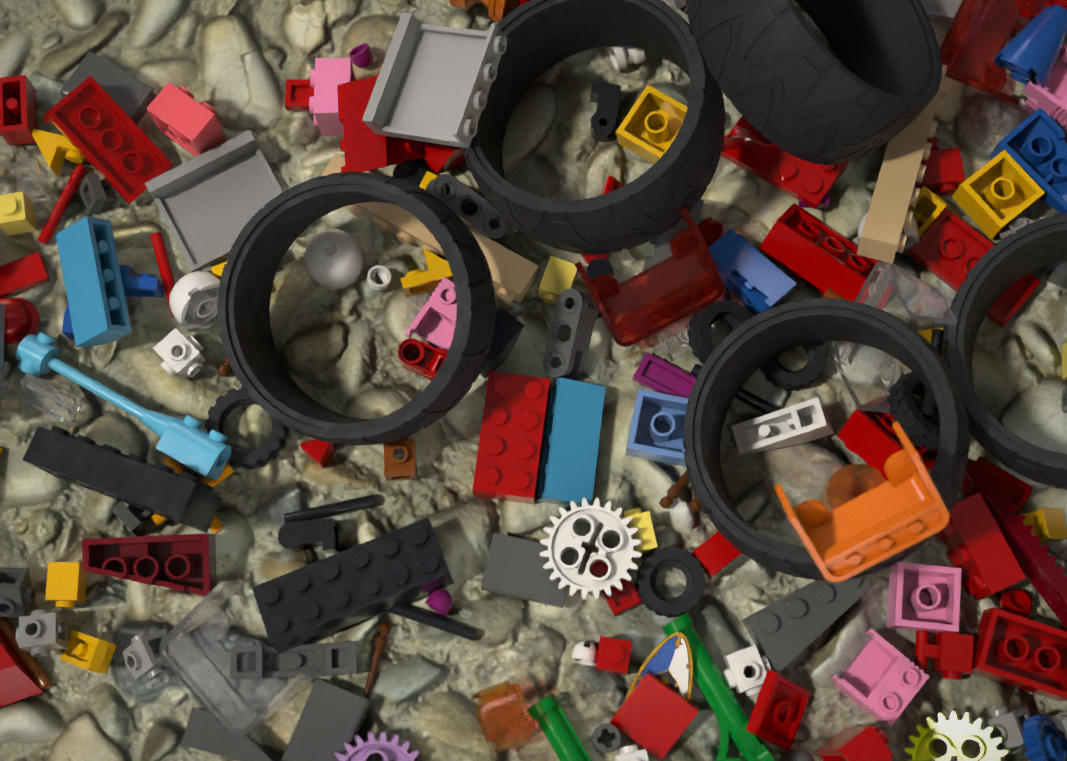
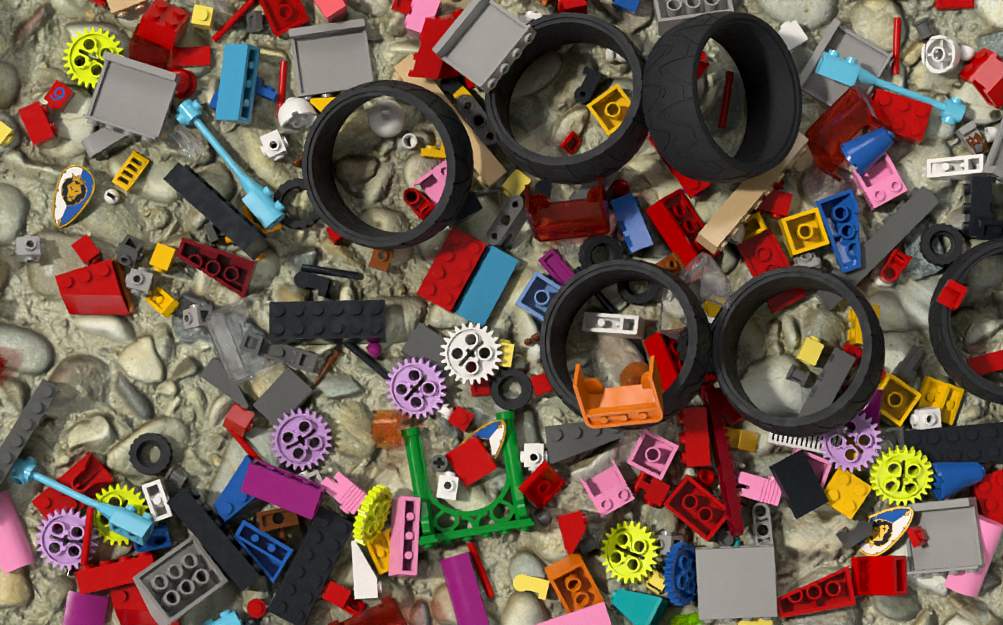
camera: 20 degrees right, 10 degrees up
none -> lavender gear [385,356,448,419]

